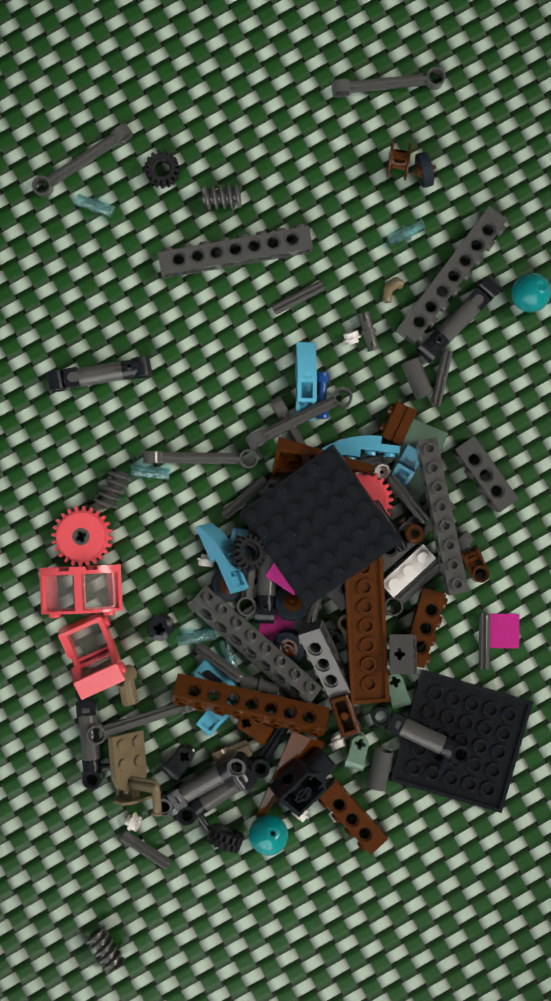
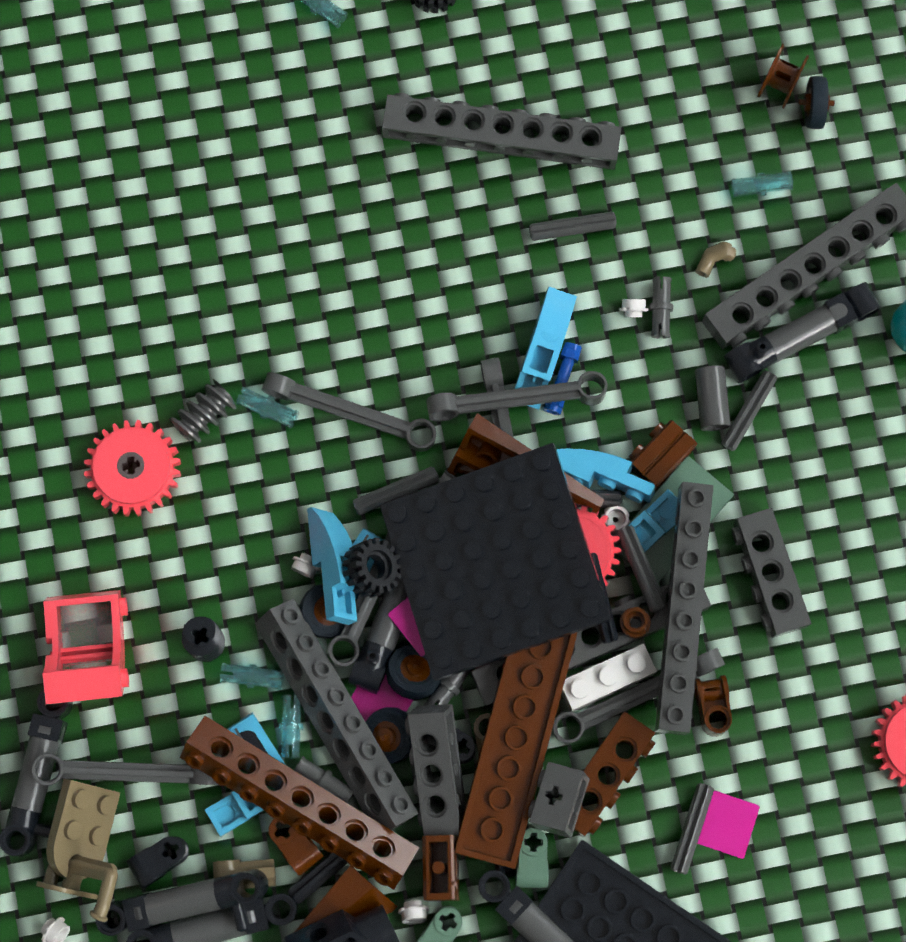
camera: 15 degrees right, 10 degrees down
window [39,564,123,618] -> none
piece [46,356,153,392] -> none
dark tan piece [116,665,139,706] -> none
dark grey axle [195,643,244,683] -> none
dark grey piece [202,183,241,210] -> none

